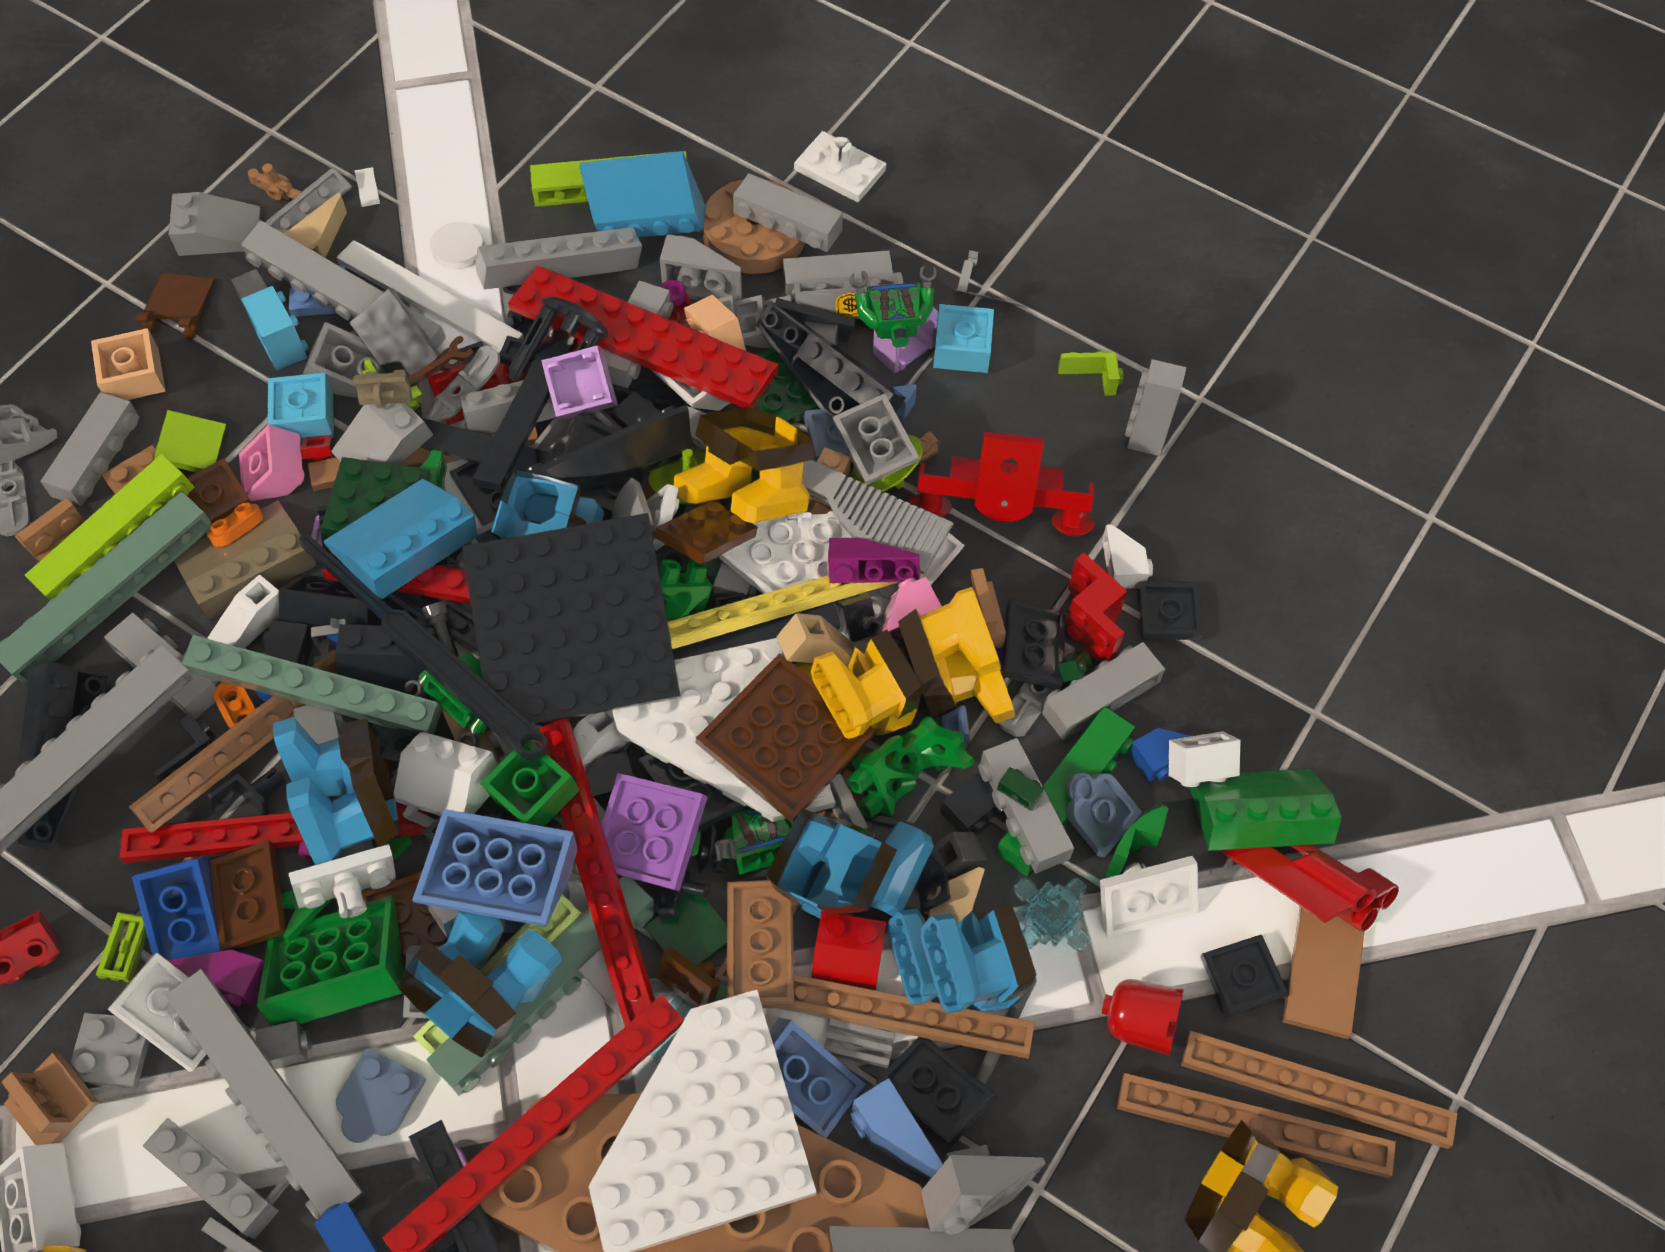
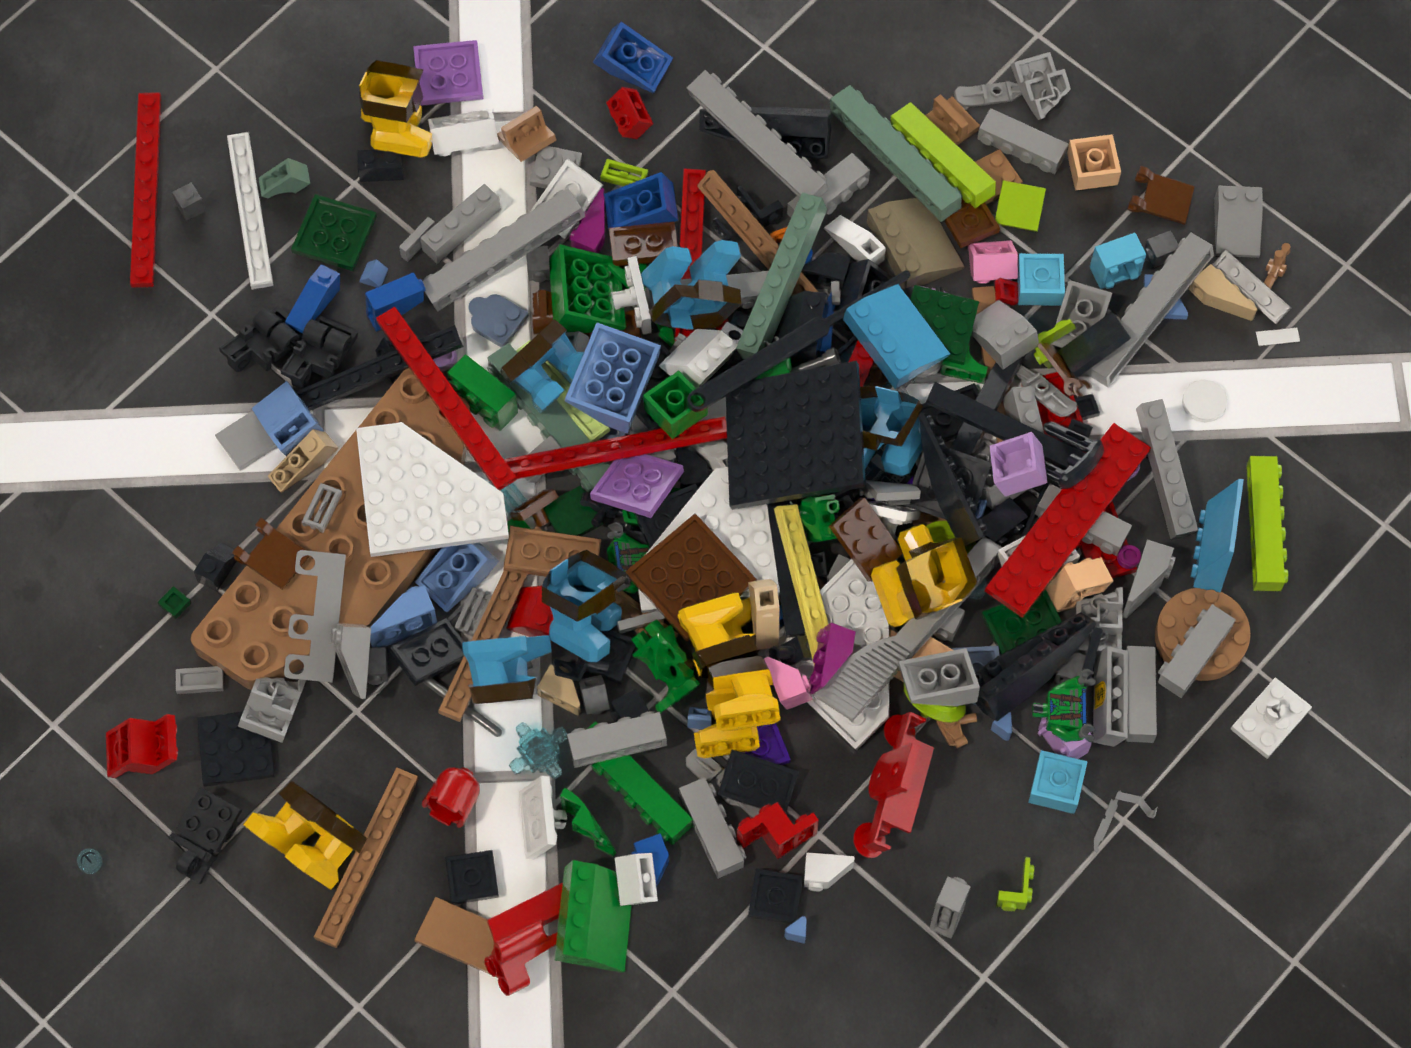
camera: 100 degrees right, 5 degrees up
orange plate [207,503,264,547] -> none
white tile [336,240,524,352] -> none
dark tan hips [353,370,413,408] -> none
medium nougat slope [971,568,1006,648] -> none
dark green piece [997,767,1044,811] -> none
dark green piece [1058,649,1092,682] -> none
sand blue plate [1067,773,1142,857] -> none
medium nougat plate [1181,1031,1458,1149] -> none
none -> green brick [447,354,518,431]
none -> reddish brown piece [532,290,553,334]
none -> medium blue slope [784,916,806,944]

